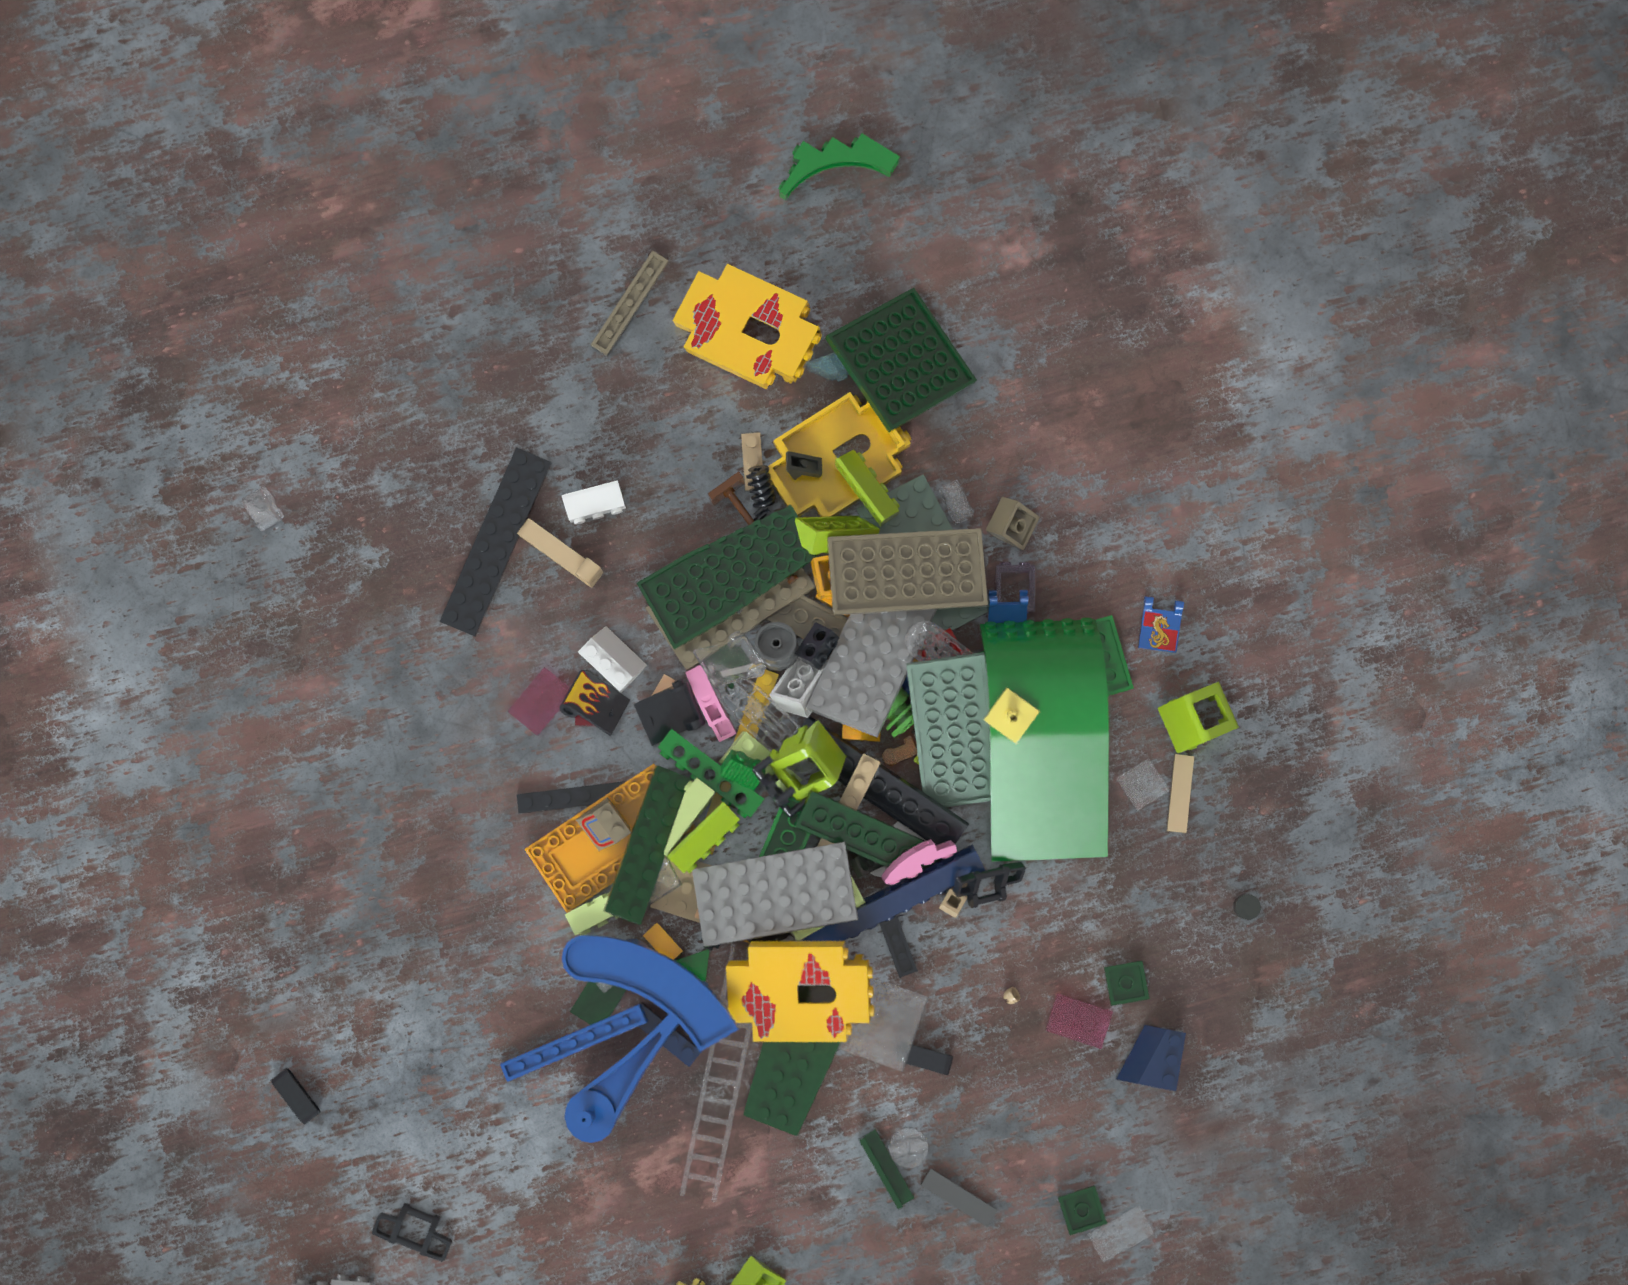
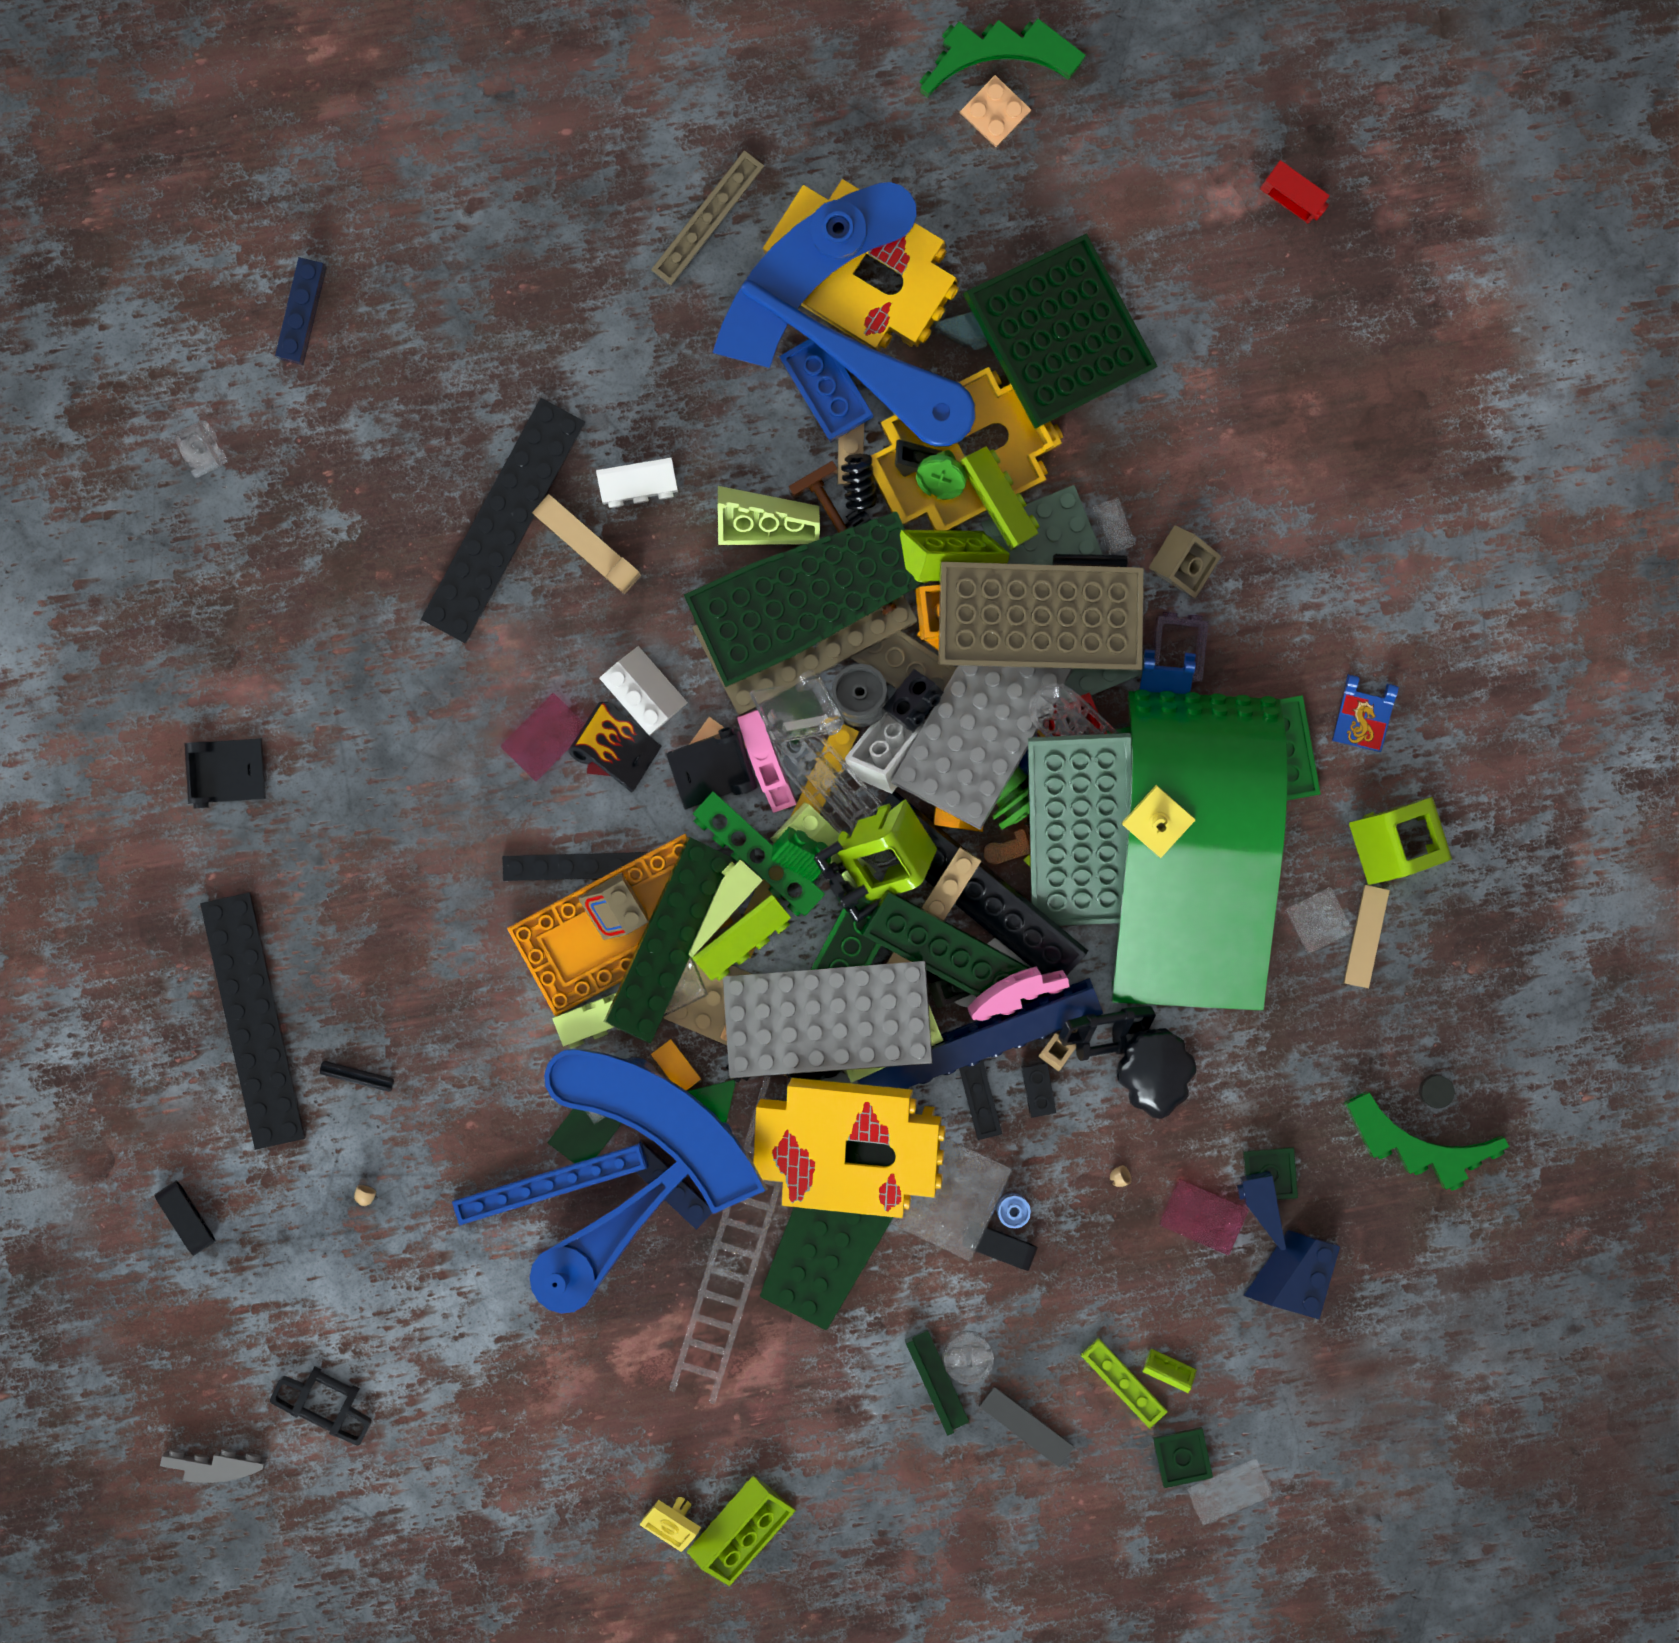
camera: 10 degrees right, 5 degrees up
none -> black door [184,738,266,808]
none -> black plate [200,892,305,1150]
none -> dark blue brick [275,257,327,365]
none -> black axle [320,1061,394,1092]
none -> tan hinge [354,1185,376,1206]
none -> blue piece [713,182,975,447]
none -> yellowish green wedge [718,486,820,545]
none -> blue plate [779,339,874,443]
none -> bright green tile [916,450,967,500]
none -> light nougat plate [960,75,1031,147]
none -> light blue wheel [996,1192,1031,1229]
none -> black brick [1021,1062,1056,1118]
none -> black axle [1053,554,1128,567]
none -> lime tile [1080,1337,1168,1429]
none -> black piece [1116,1028,1196,1119]
none -> lime plate [1143,1349,1197,1393]
none -> dark blue slope [1237,1171,1286,1250]
none -> red window [1260,160,1330,224]
none -> green arch [1344,1091,1509,1191]

